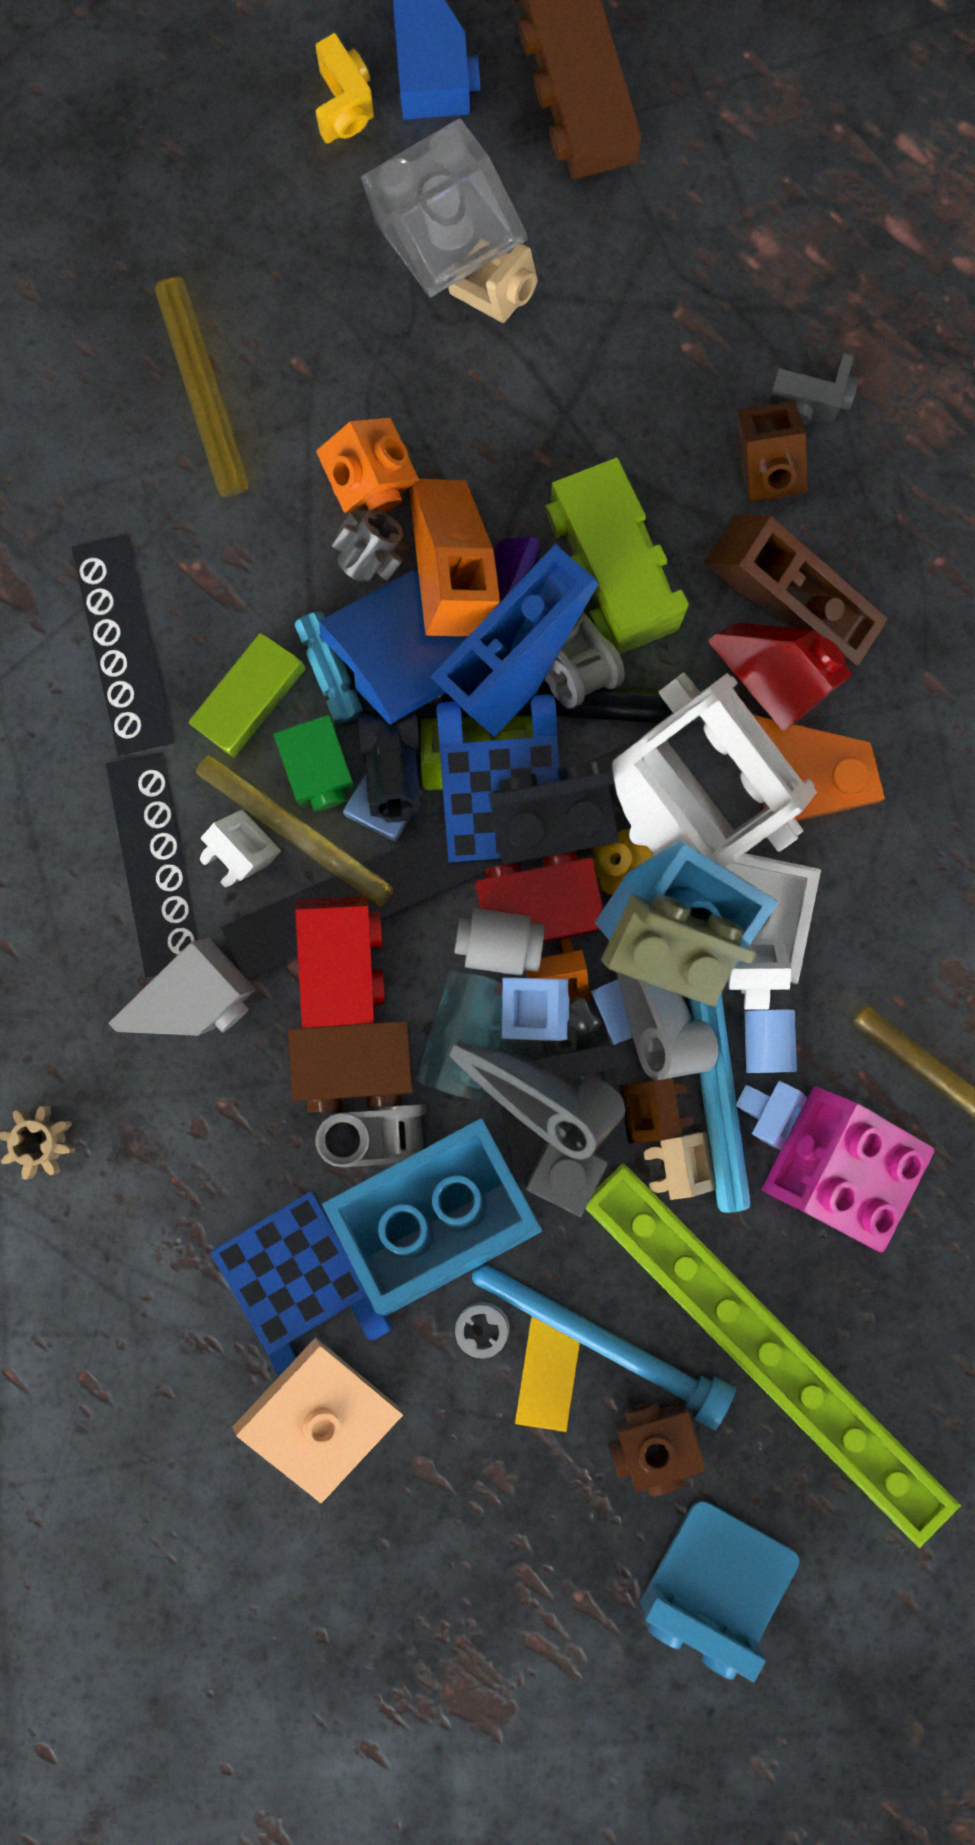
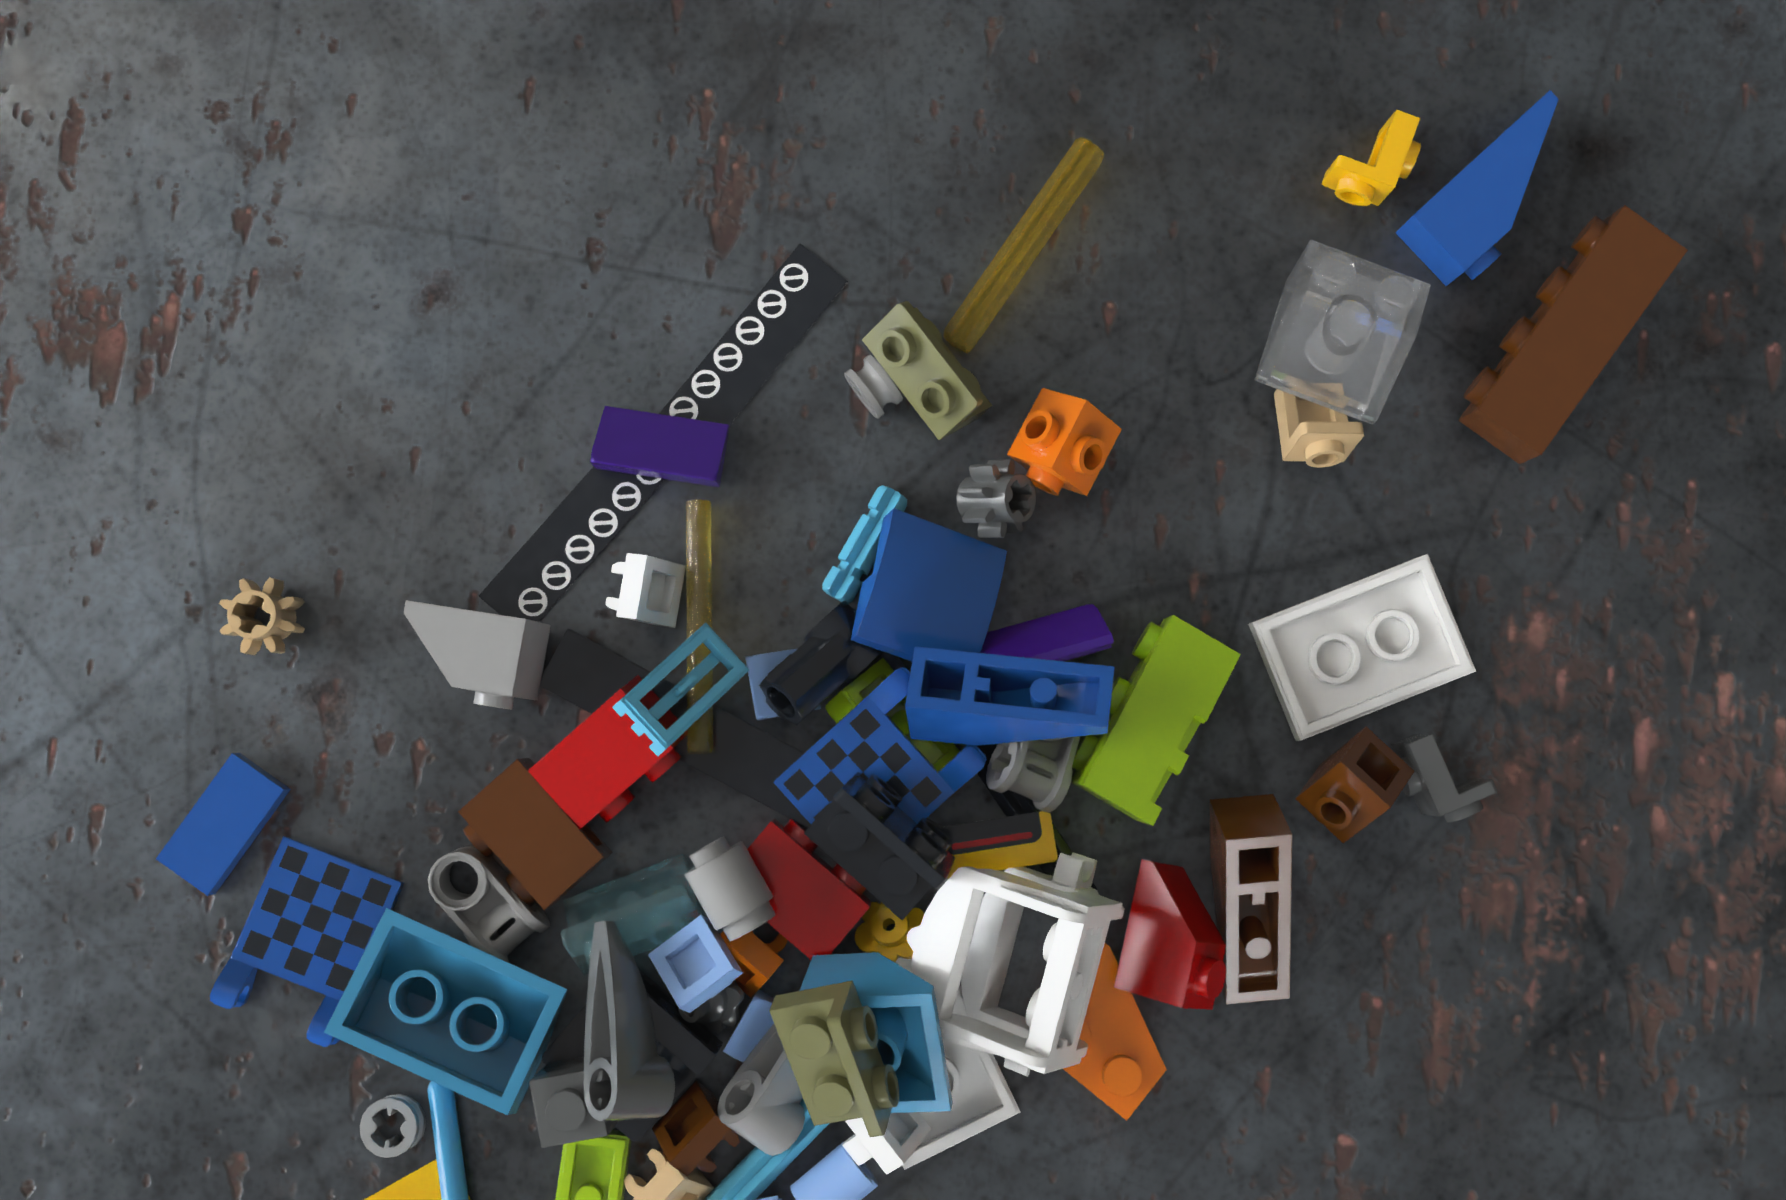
camera: 45 degrees right, 0 degrees up
lime slope [188,633,306,758] -> none
light nougat plate [232,1337,403,1503] -> none
green brick [273,715,356,812] -> none
orange slope [409,478,500,636] -> none
none -> blue tile [156,753,291,896]
none -> dark purple slope [590,406,730,487]
none -> medium azure tile [612,622,749,757]
none -> light grey bush [844,355,903,419]
none -> olive bracket [862,301,992,440]
none -> sticker [938,811,1058,878]
none -> white tile [1248,554,1476,741]

